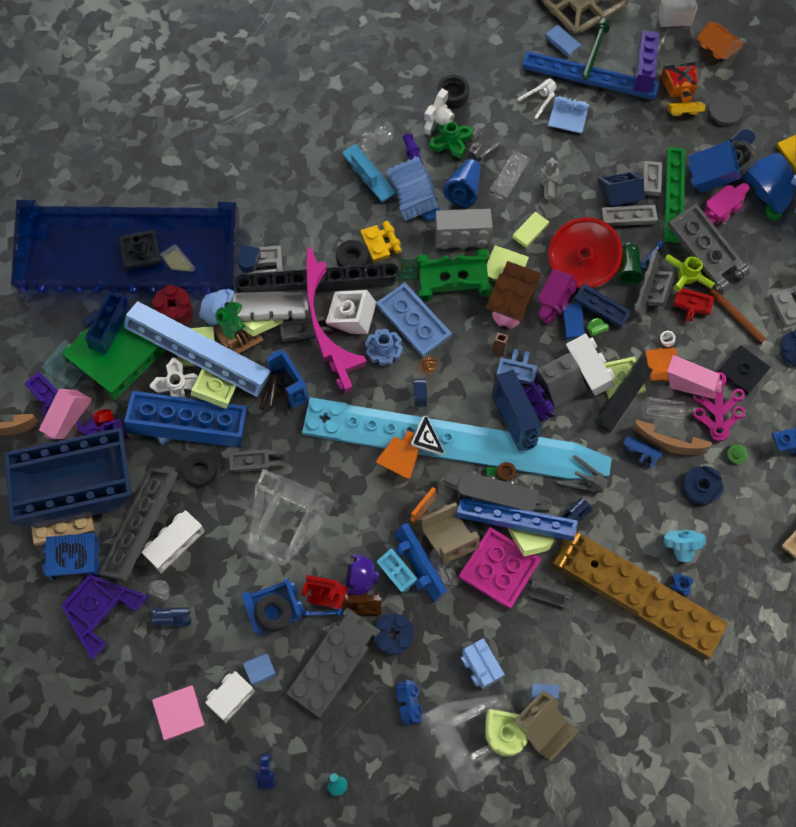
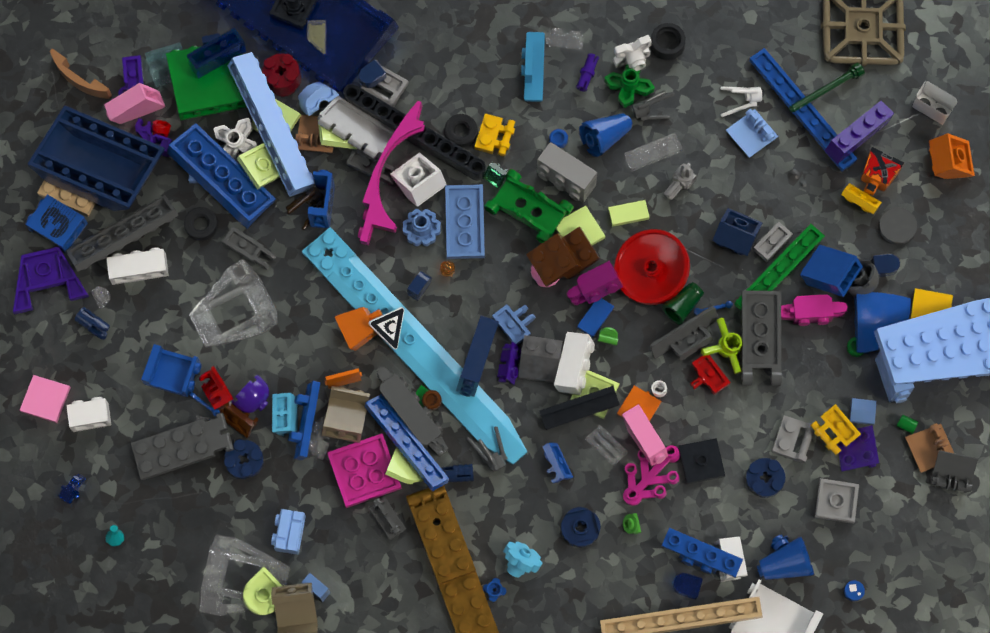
camera: 40 degrees right, 5 degrees up
green plate [215,302,245,339] -> none
medium blue piece [243,652,276,686] -> none
black tyre [254,594,291,632] -> none
medium blue piece [386,157,438,221] -> none
blue hinge [396,679,423,726] -> none
reddish brown piece [492,332,509,357] -> none
medium blue tile [545,25,581,58] -> none
dark blue plate [573,283,632,328] -> none
light grey plate [601,205,658,226] -> none
medium nougat slope [632,420,712,455] -> none
dark orange bar [709,288,767,344] -> none

